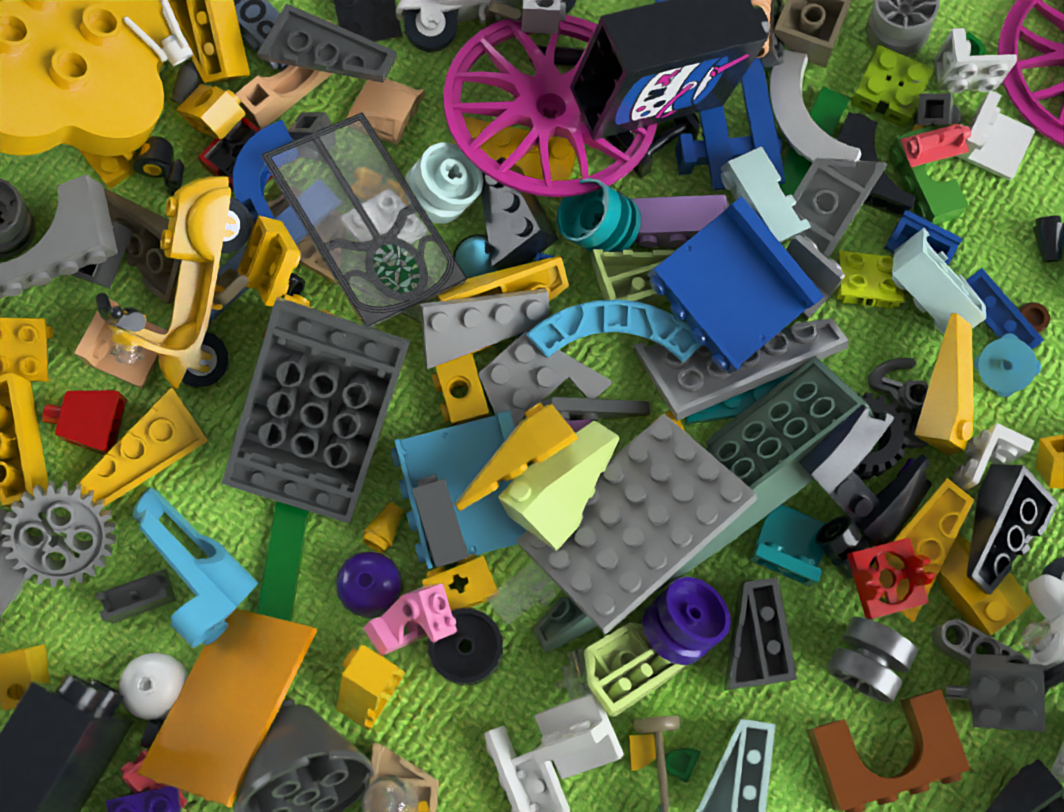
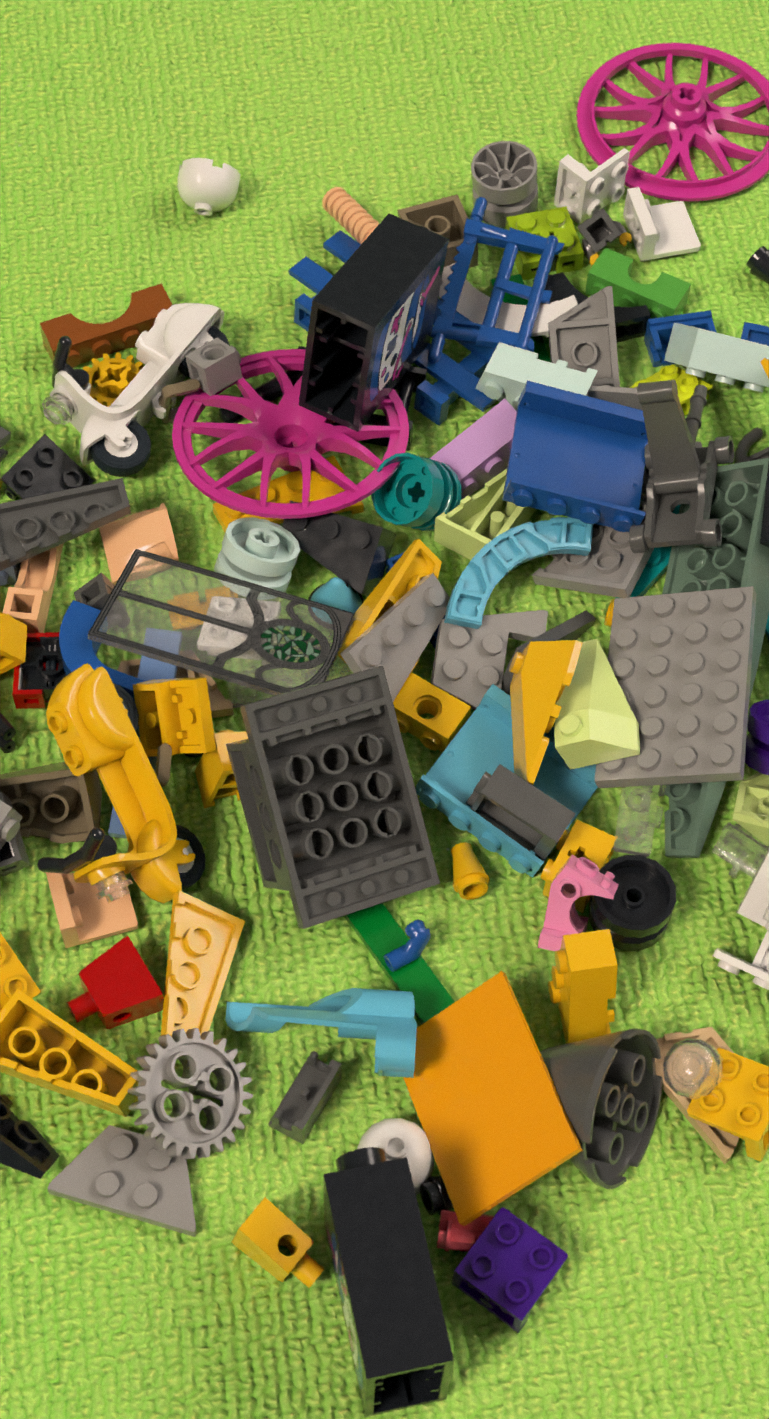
camera: 40 degrees left, 15 degrees down
dark purple cylinder [336,551,403,619] -> none
coral hinge [900,124,971,168] -> none
none -> blue arm [384,919,431,972]
none -> blue piece [427,197,564,363]
none -> dark grey piece [629,380,734,553]

